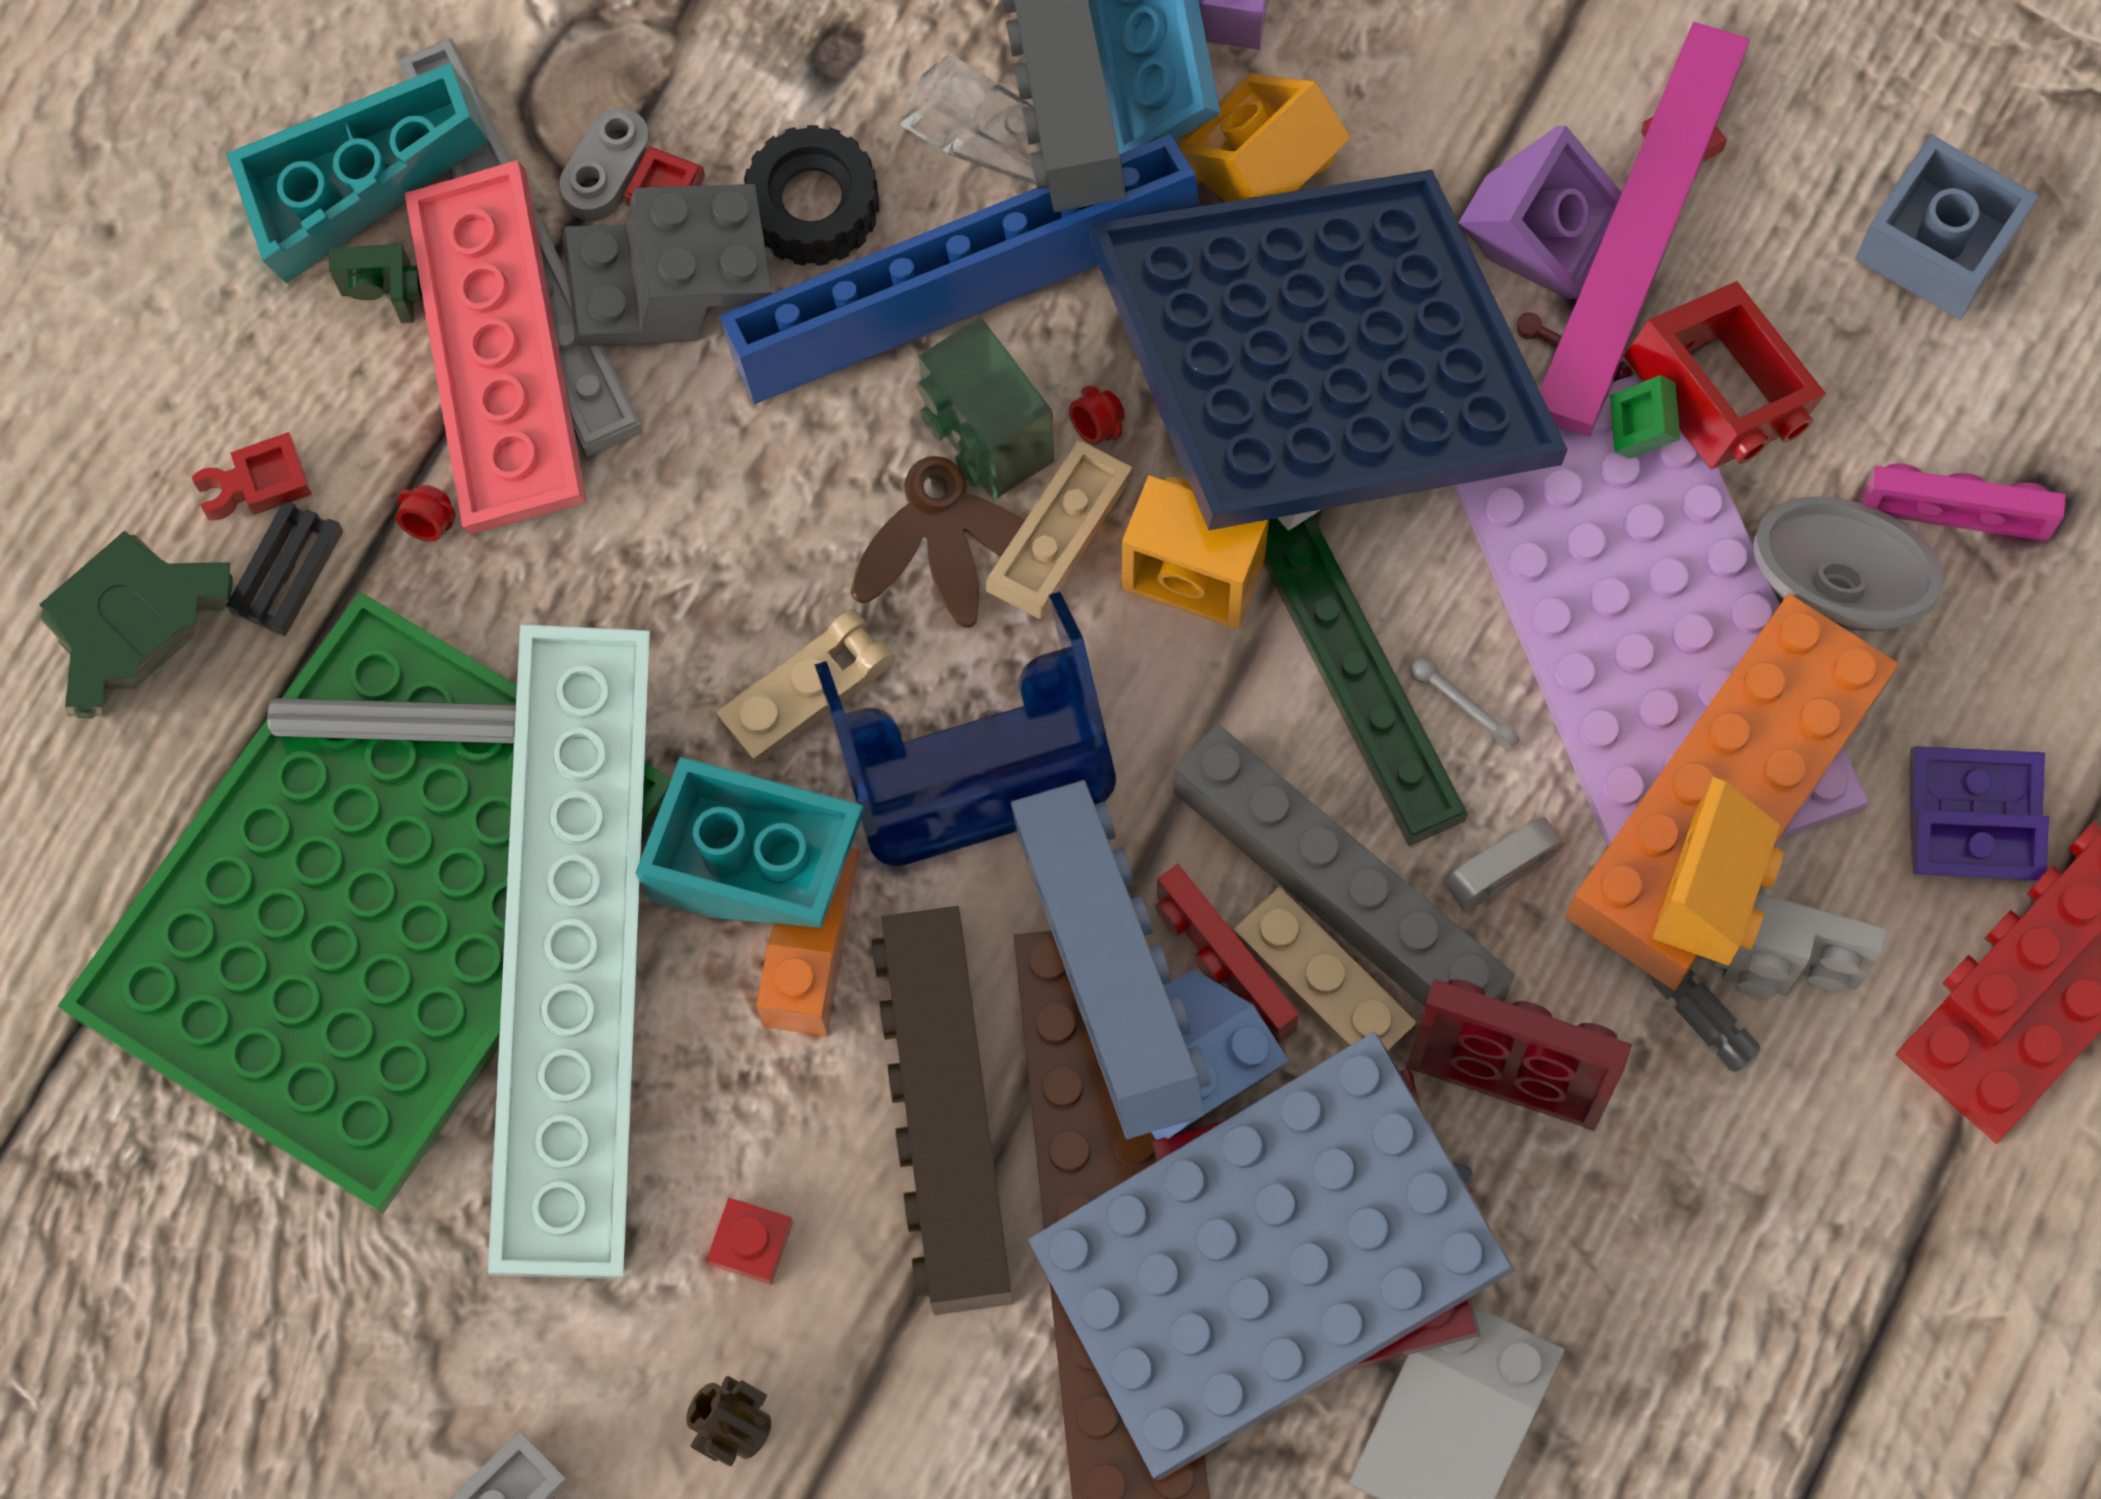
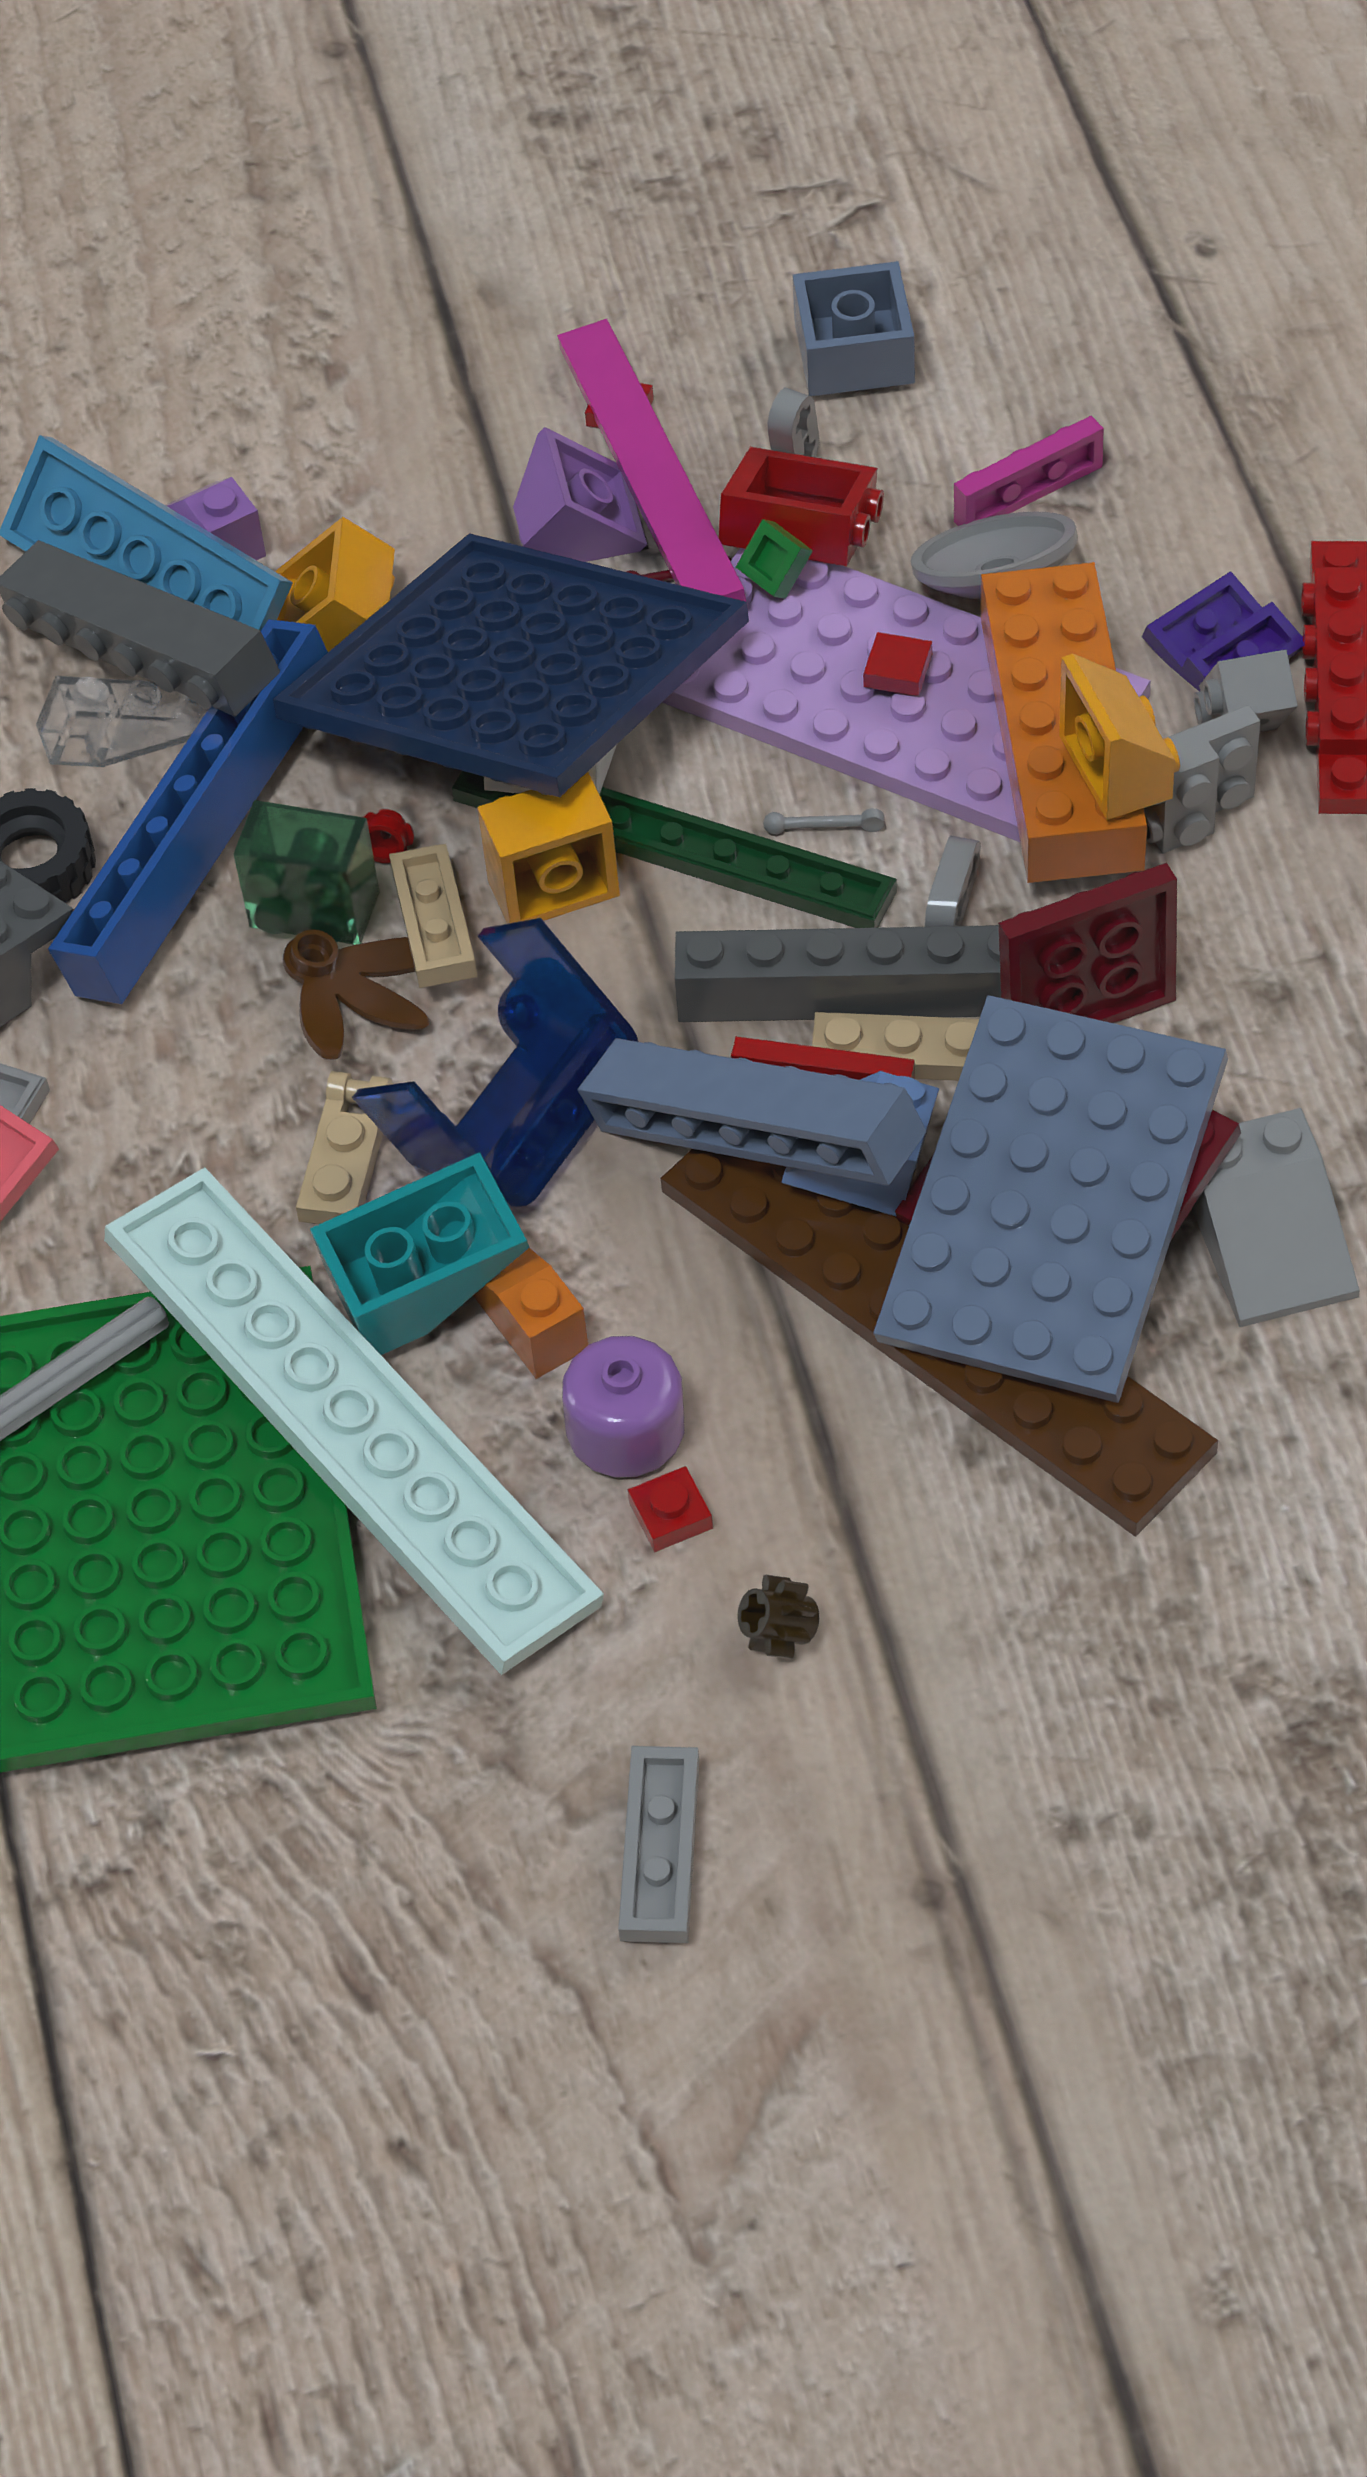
camera: 40 degrees left, 15 degrees down
dark brown brick [872,906,1013,1315] -> none
dark grey axle [1652,969,1760,1072] -> none
none -> medium lavender head [562,1336,684,1478]
none -> light grey beam [767,388,819,457]
none -> red tile [863,632,933,696]
none -> light grey brick [1194,649,1298,732]

